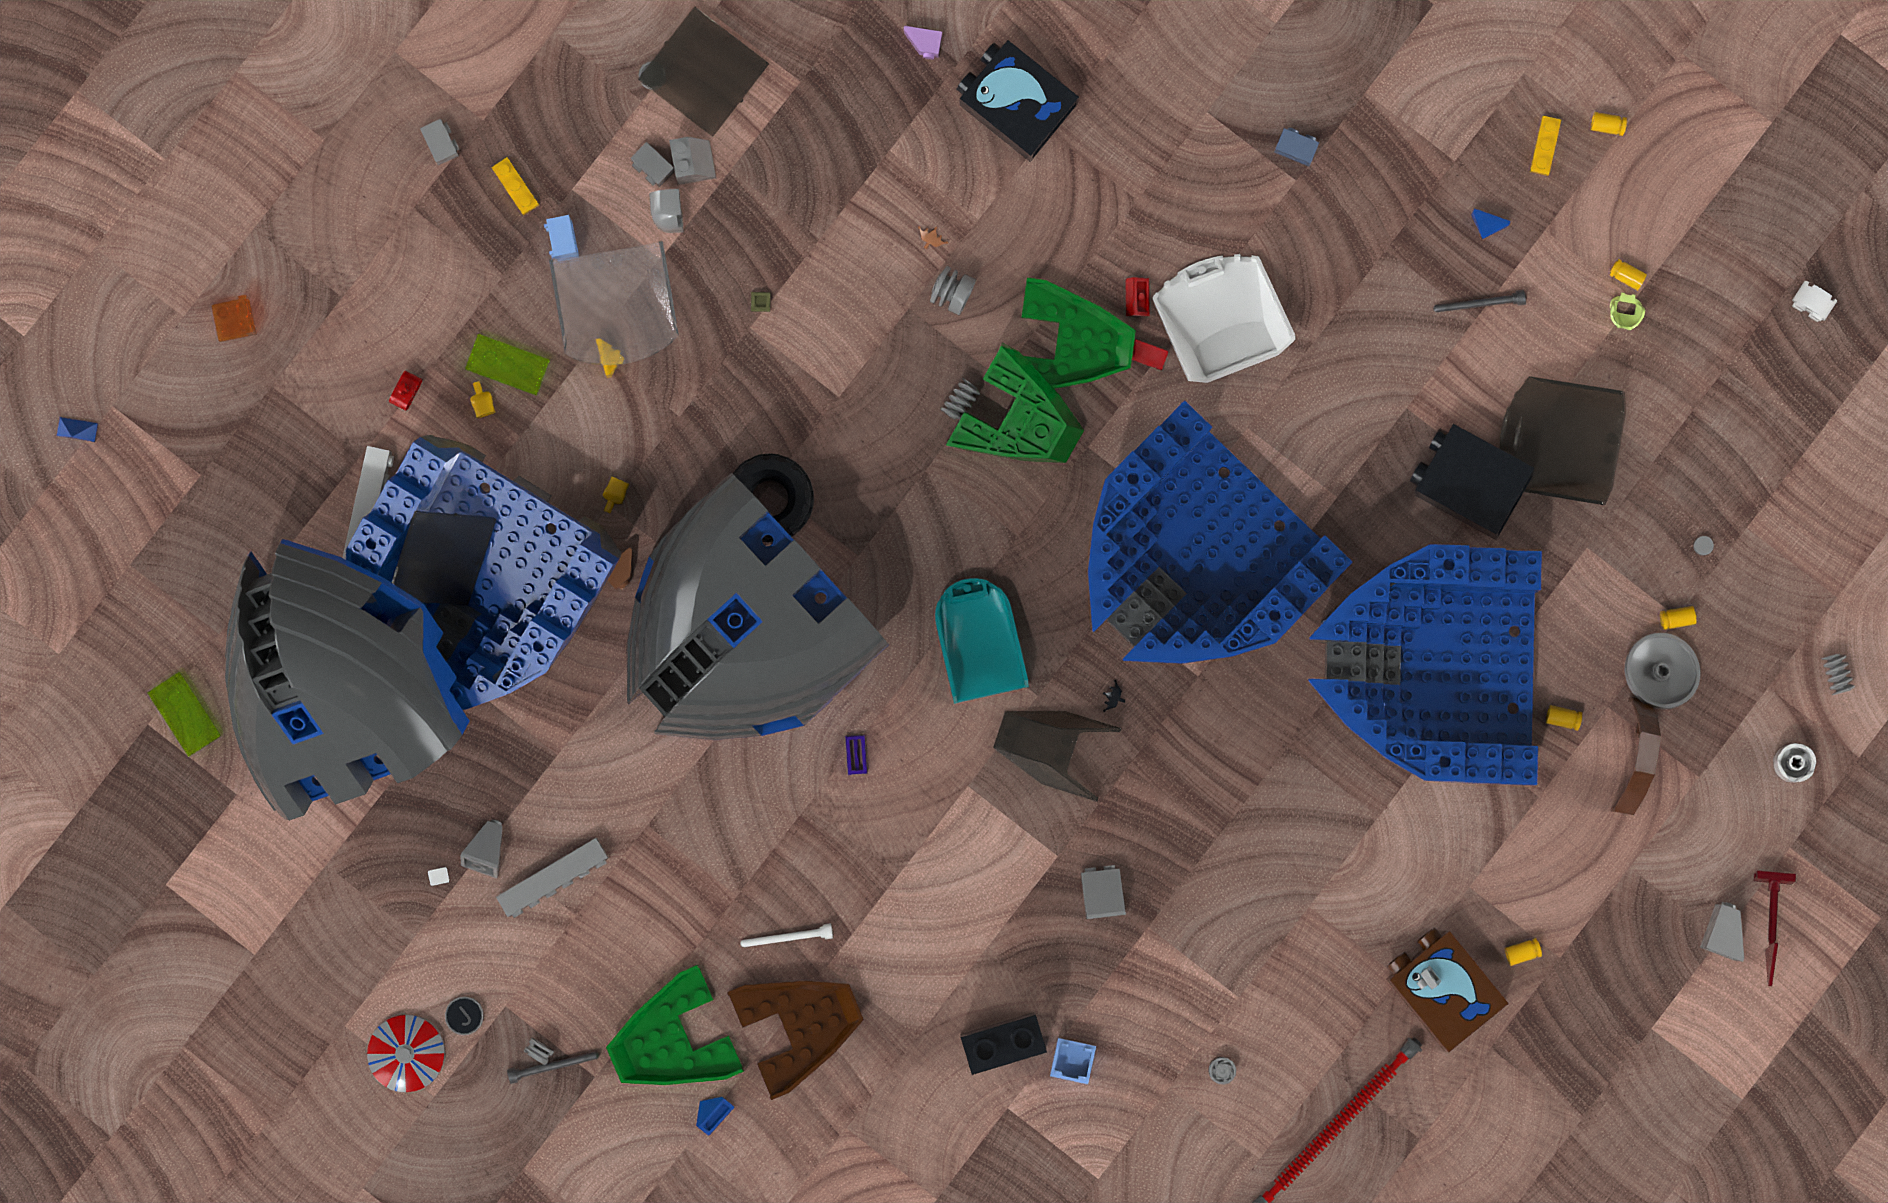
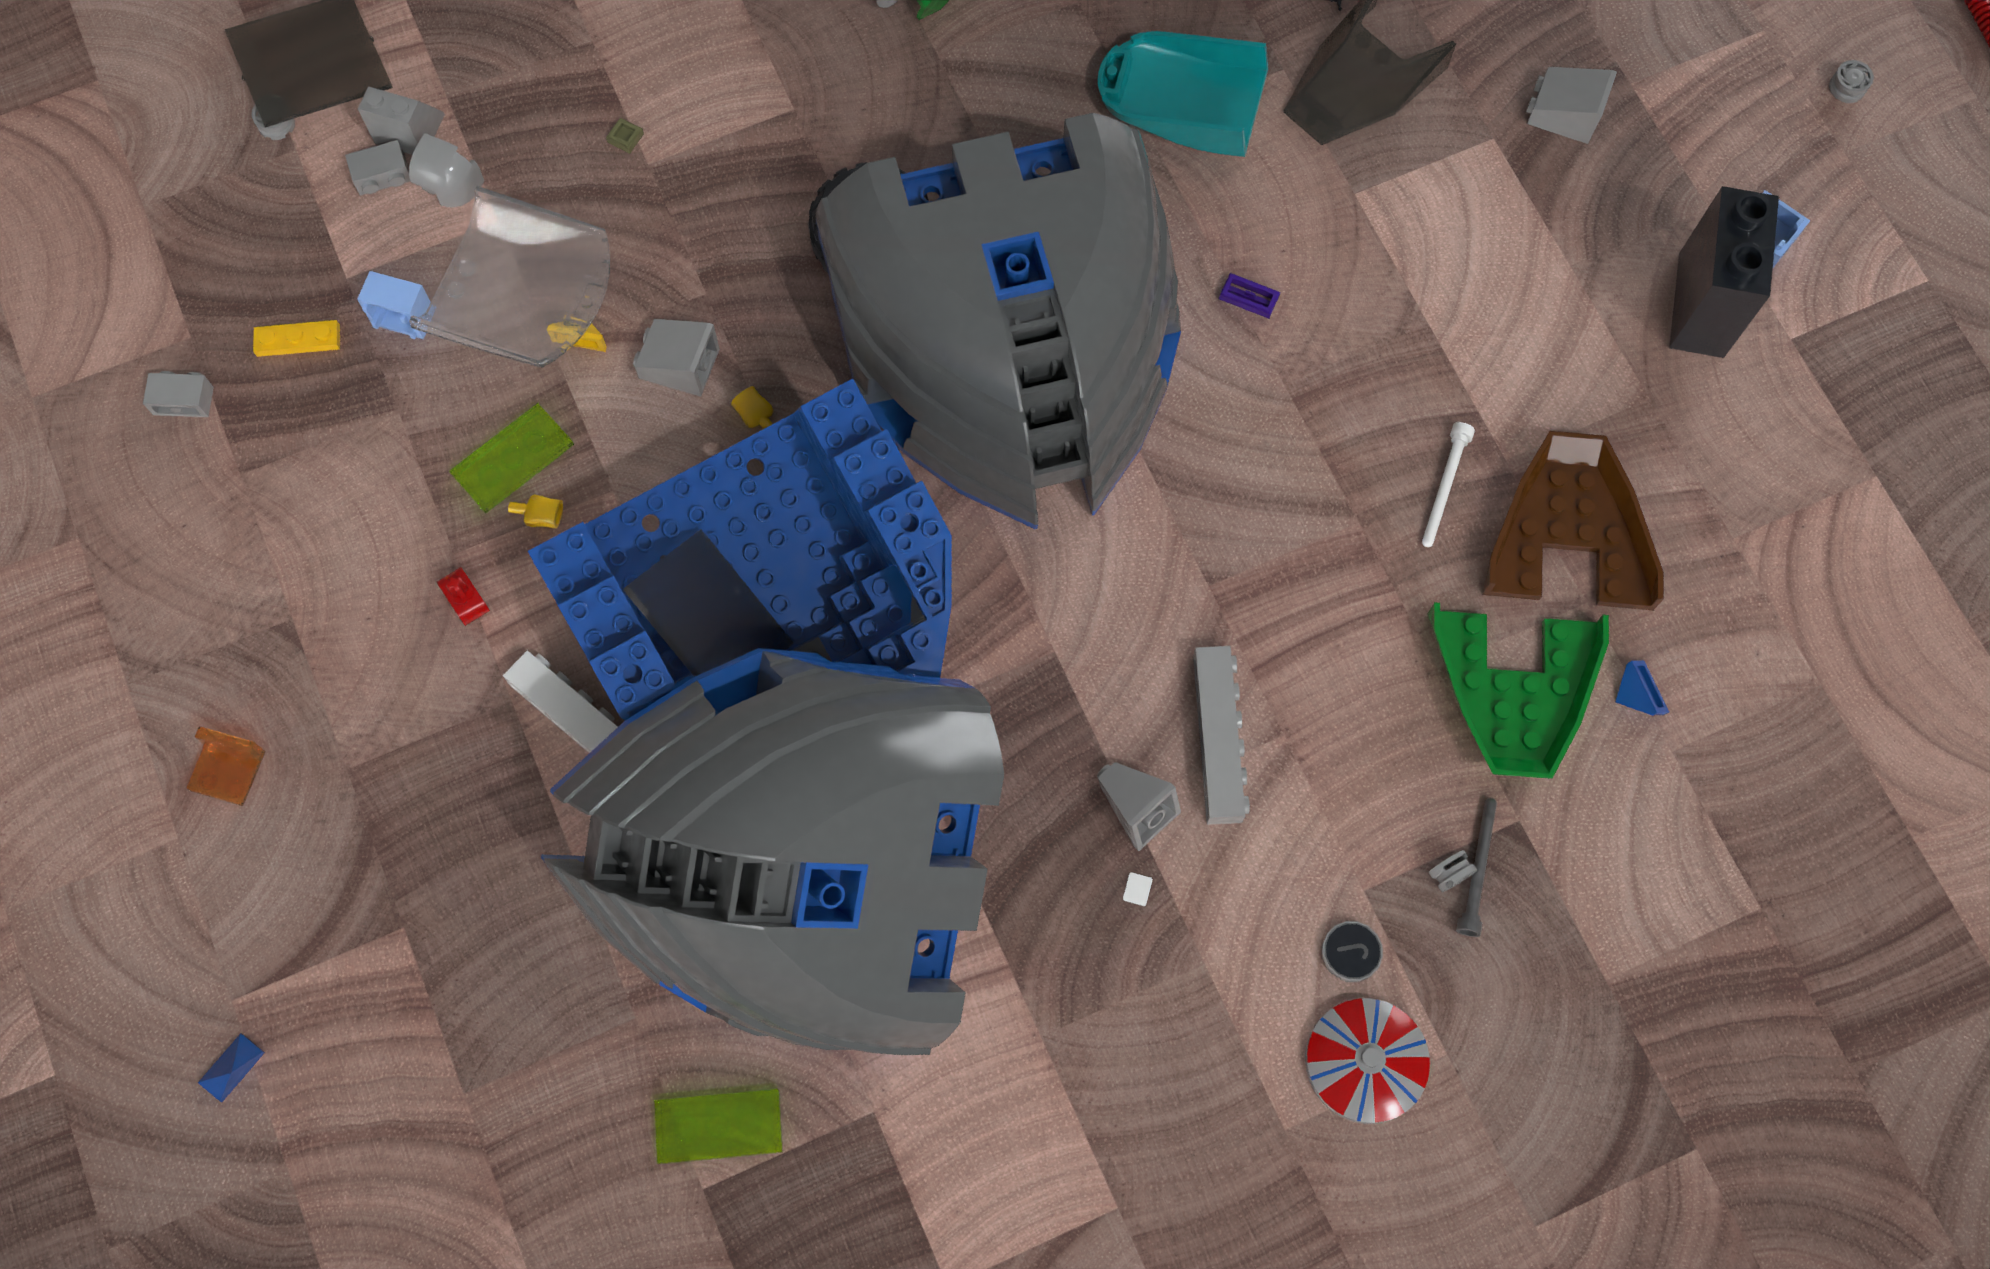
camera: 65 degrees left, 15 degrees down
none -> light grey slope [633,319,720,397]

